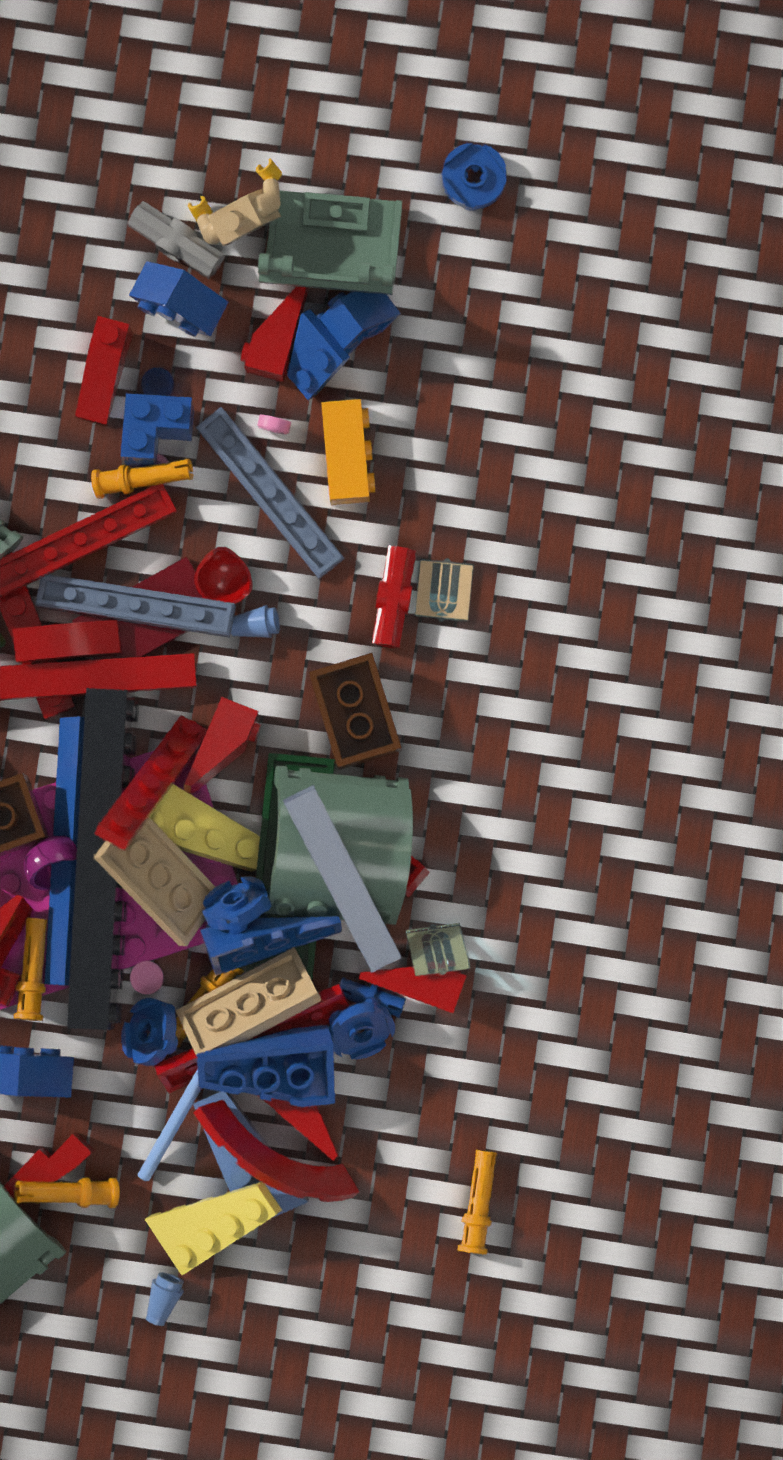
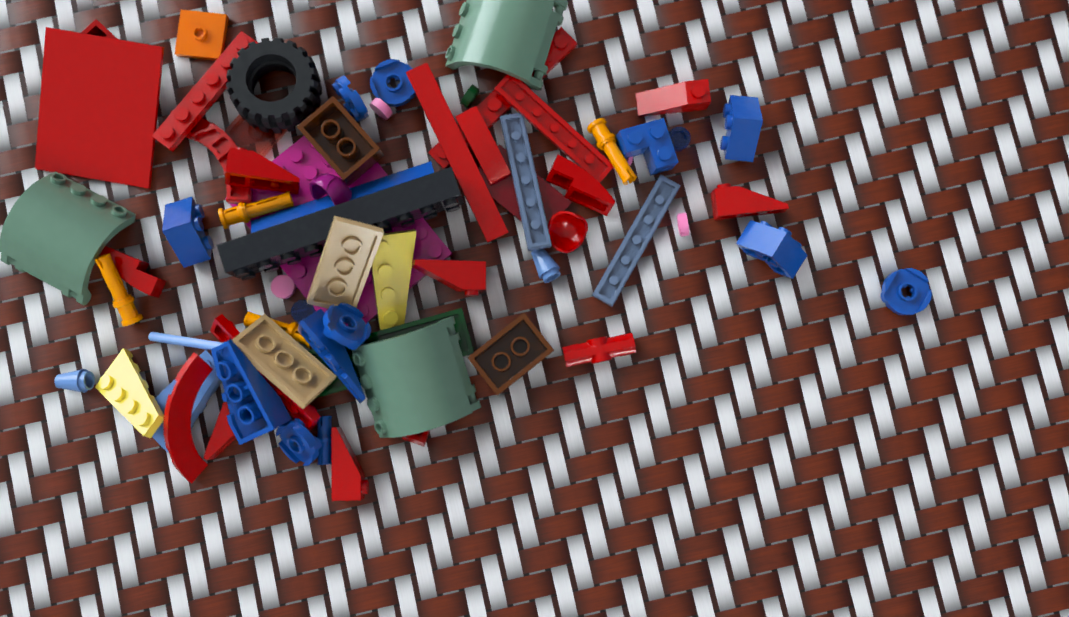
camera: 65 degrees right, 0 degrees up
red plate [95,715,207,851] -> none
blue plate [121,998,178,1066] -> none
light grey piece [127,201,225,279] -> none
tan torso [188,158,282,246] -> none
sand green hinge [258,190,403,295] -> none
sand blue tile [283,785,402,973] -> none
blue wing [287,309,350,400] -> none
light orange brick [321,399,375,505] -> none
clear light blue piece [406,923,470,976] -> none
piece [414,558,474,622] -> none
light orange pin [457,1150,497,1255] -> none
none -> clear blue tile [291,300,316,322]
none -> red slope [546,154,615,216]

